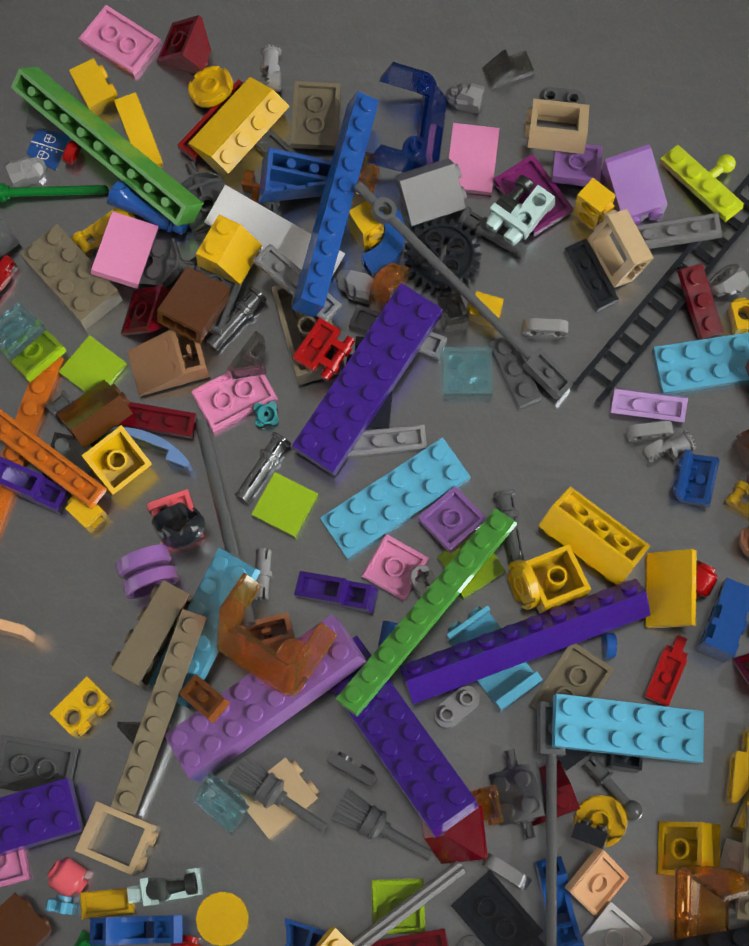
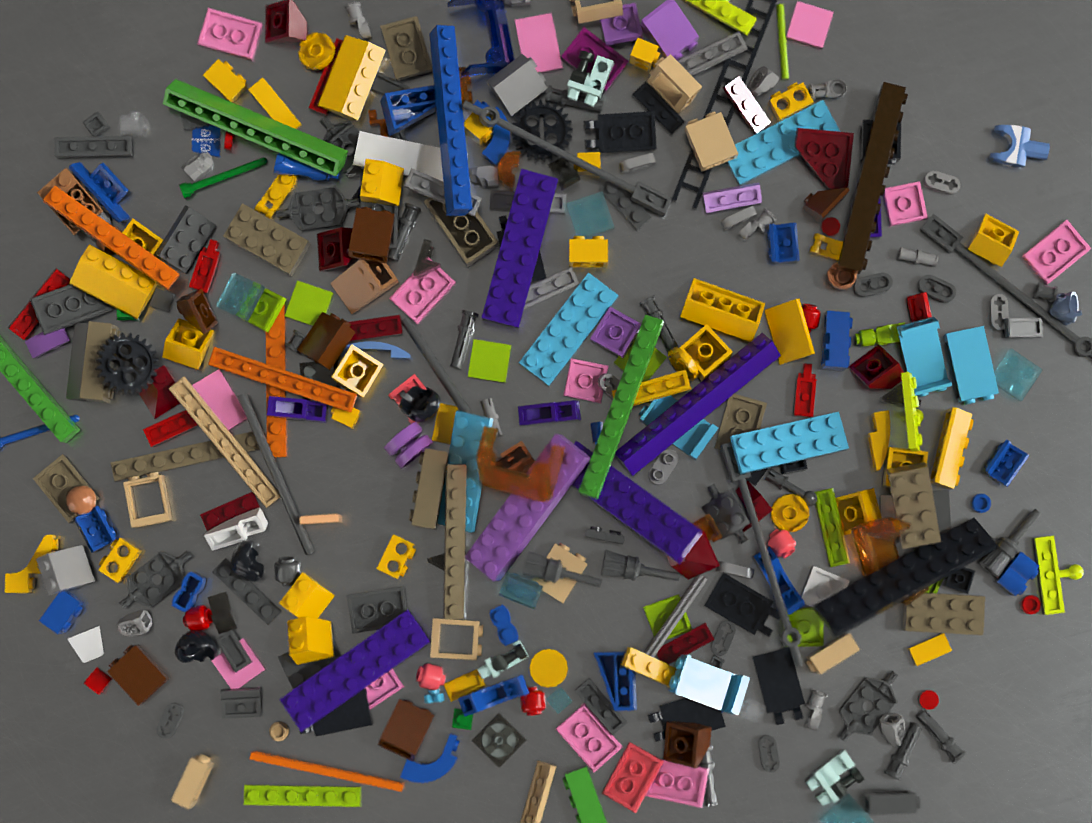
camera: 20 degrees left, 10 degrees up
bright pink tile [91,211,159,289] -> none
dark orange plate [179,674,230,723] -> none
teal plate [253,401,279,427] -> none
red plate [293,318,355,381] -> none
light nougat tile [564,847,629,918] -> none
black piece [571,817,611,849] -> none
blue tile [602,633,617,659] -> none
none -> yellow tile [432,403,458,444]
none -> blue brick [490,605,519,646]
none -> yellow brick [569,236,608,268]
none -> black tile [584,111,657,153]
none -> yellow plate [612,370,691,406]
none -> tan brick [685,112,738,172]
none -> coral head [767,529,796,558]
none -> lime tile [814,488,850,567]

